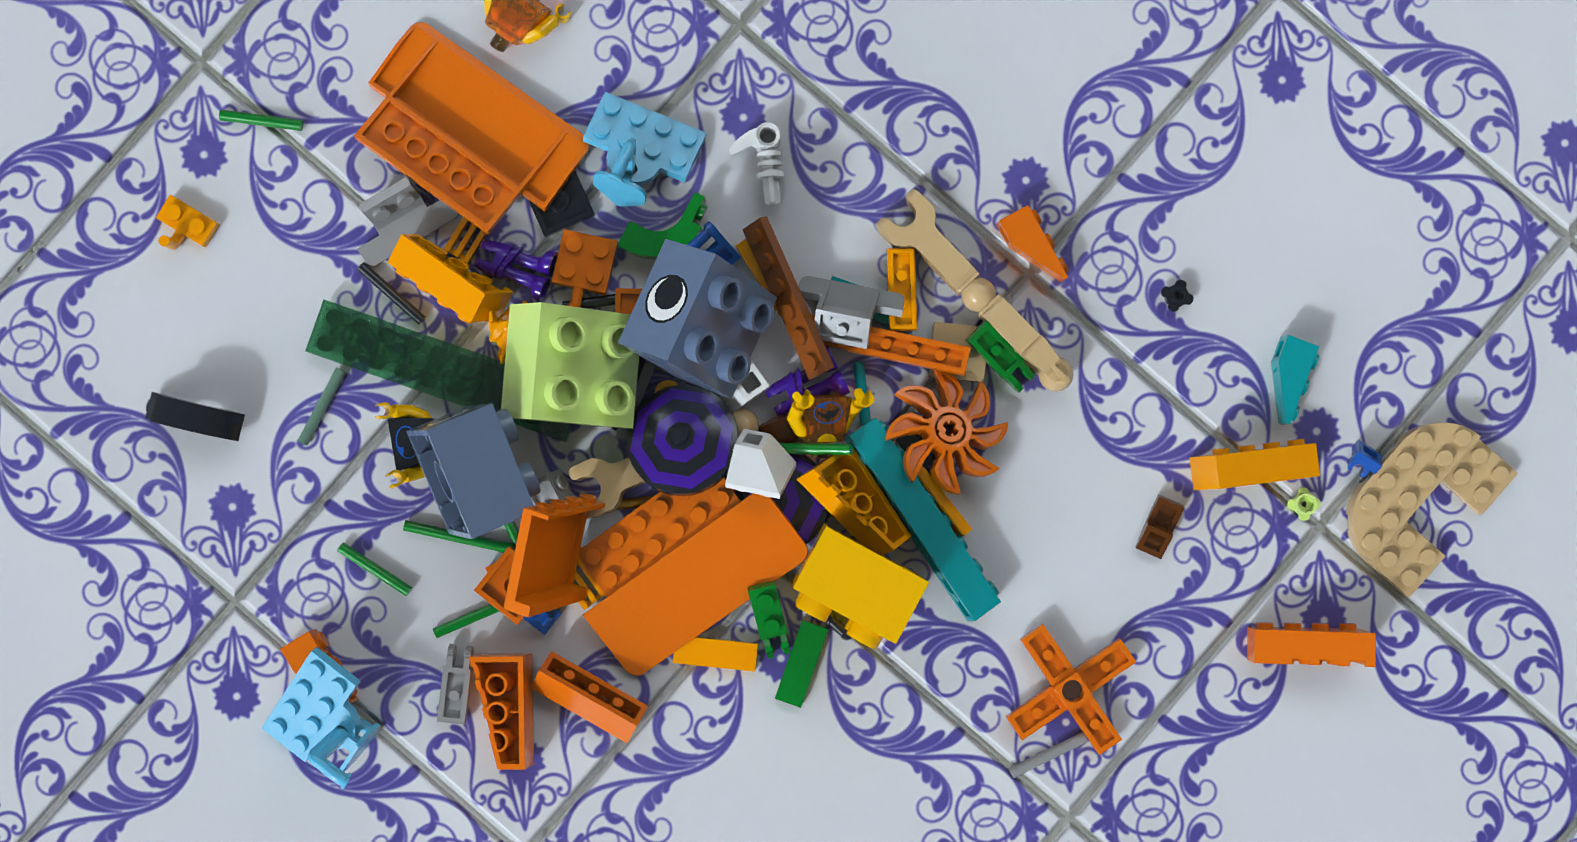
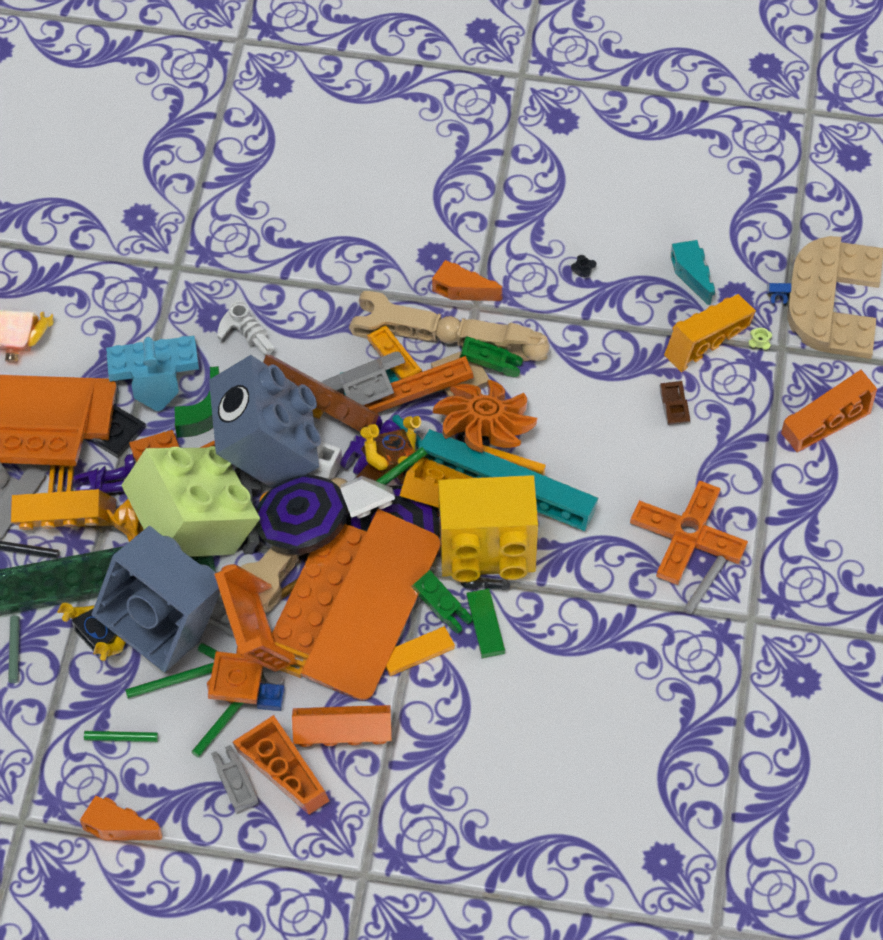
camera: 30 degrees left, 30 degrees down
medium azure plate [262,647,380,789] -> none

